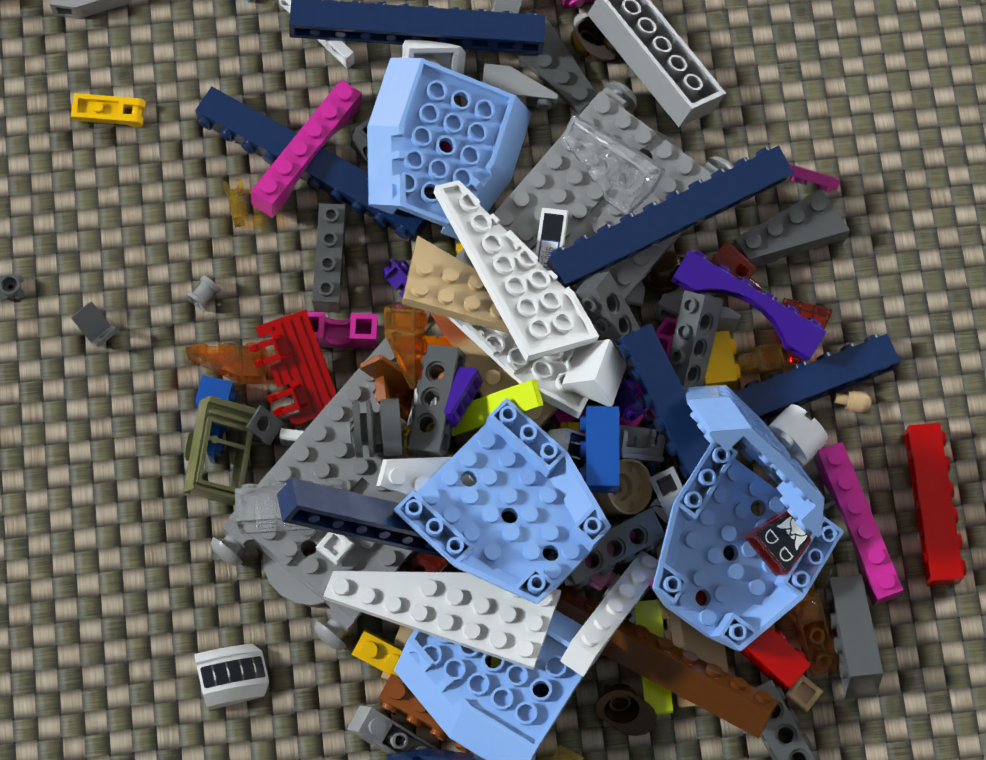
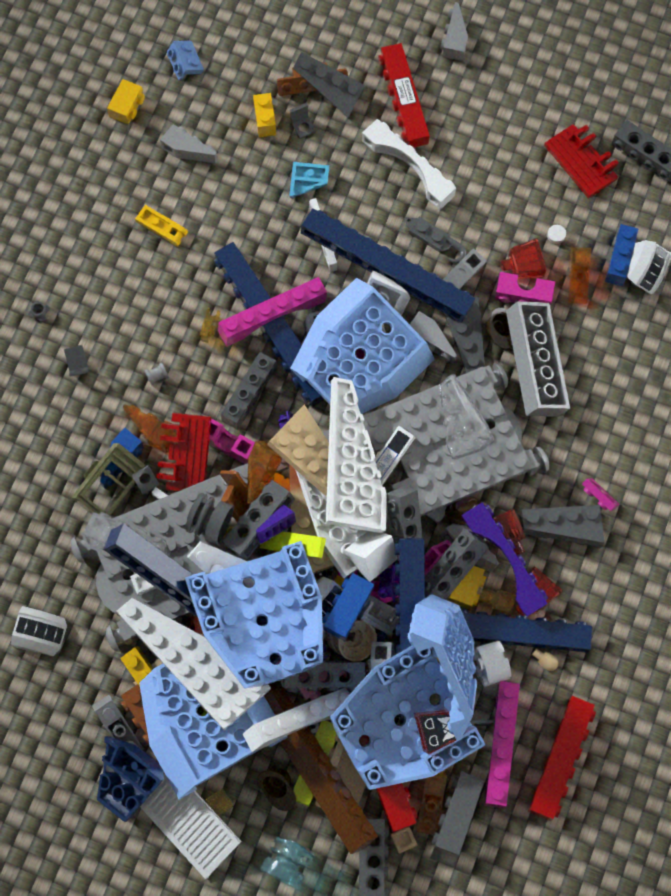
camera: 30 degrees right, 0 degrees up
dark blue brick [546,146,794,288] -> none

